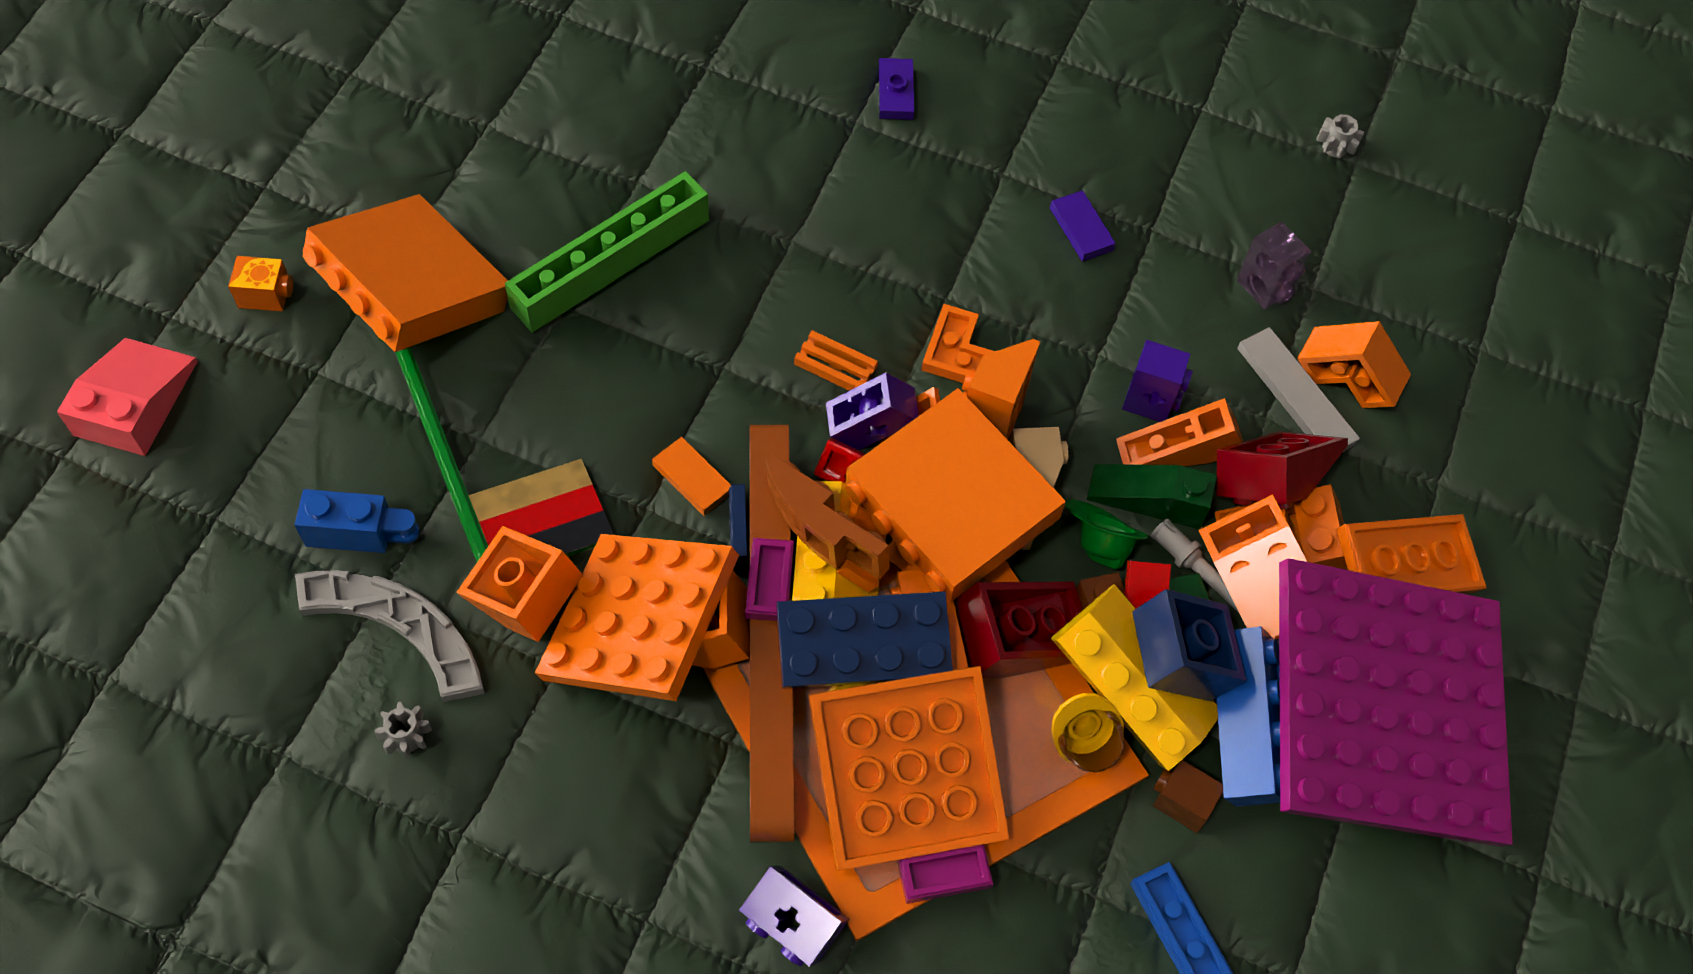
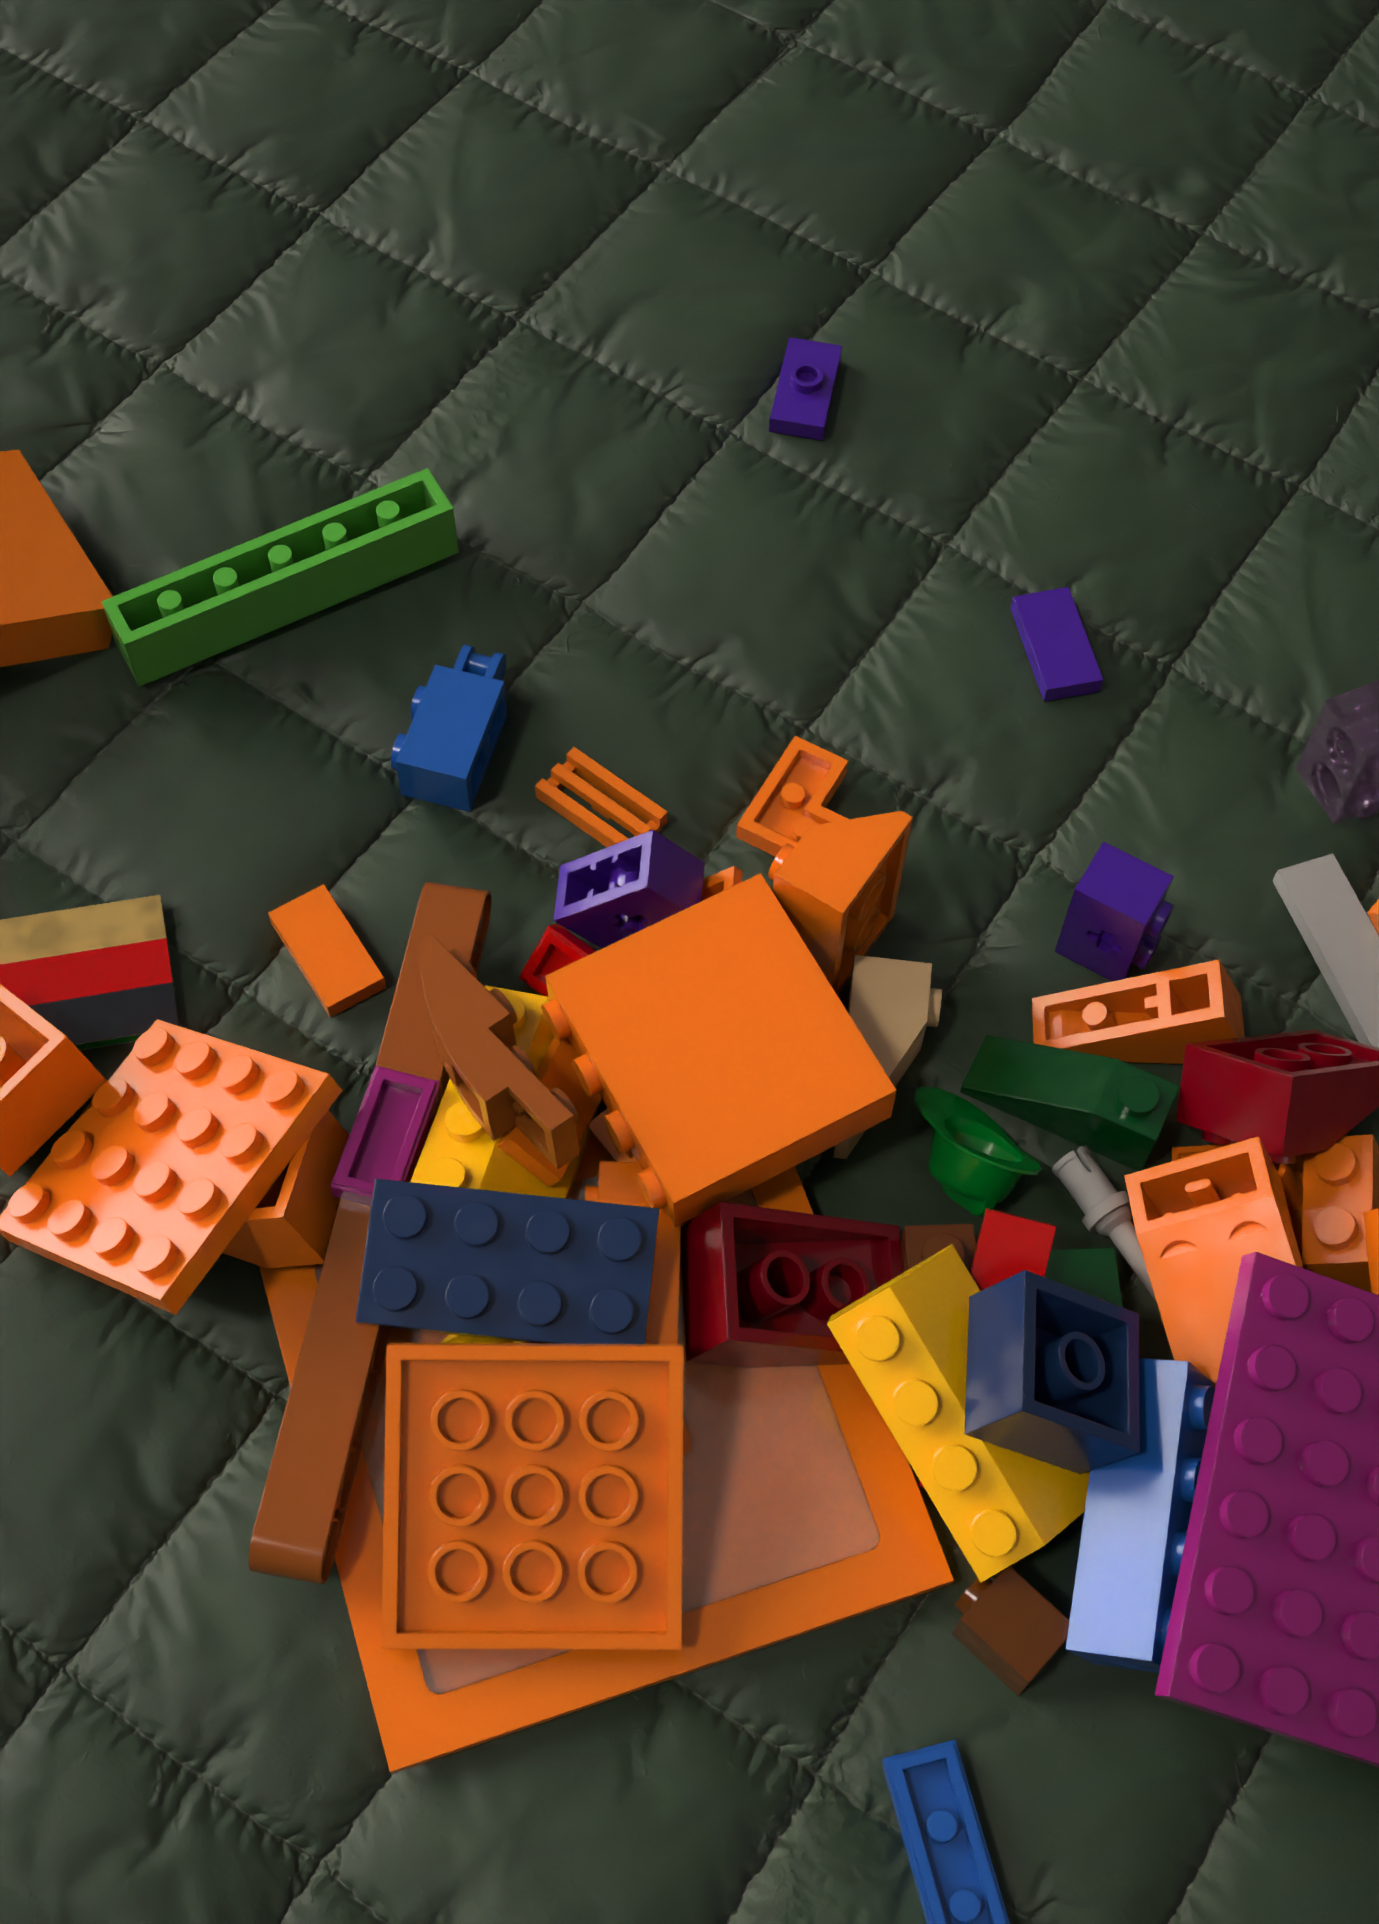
camera: 15 degrees right, 0 degrees up
dark blue tile [729,484,747,574] -> none
brick [739,865,849,967] -> none
magenta tile [897,844,993,904] -> none
yellow piece [1051,693,1125,773] -> none
none -> blue brick [391,645,508,812]

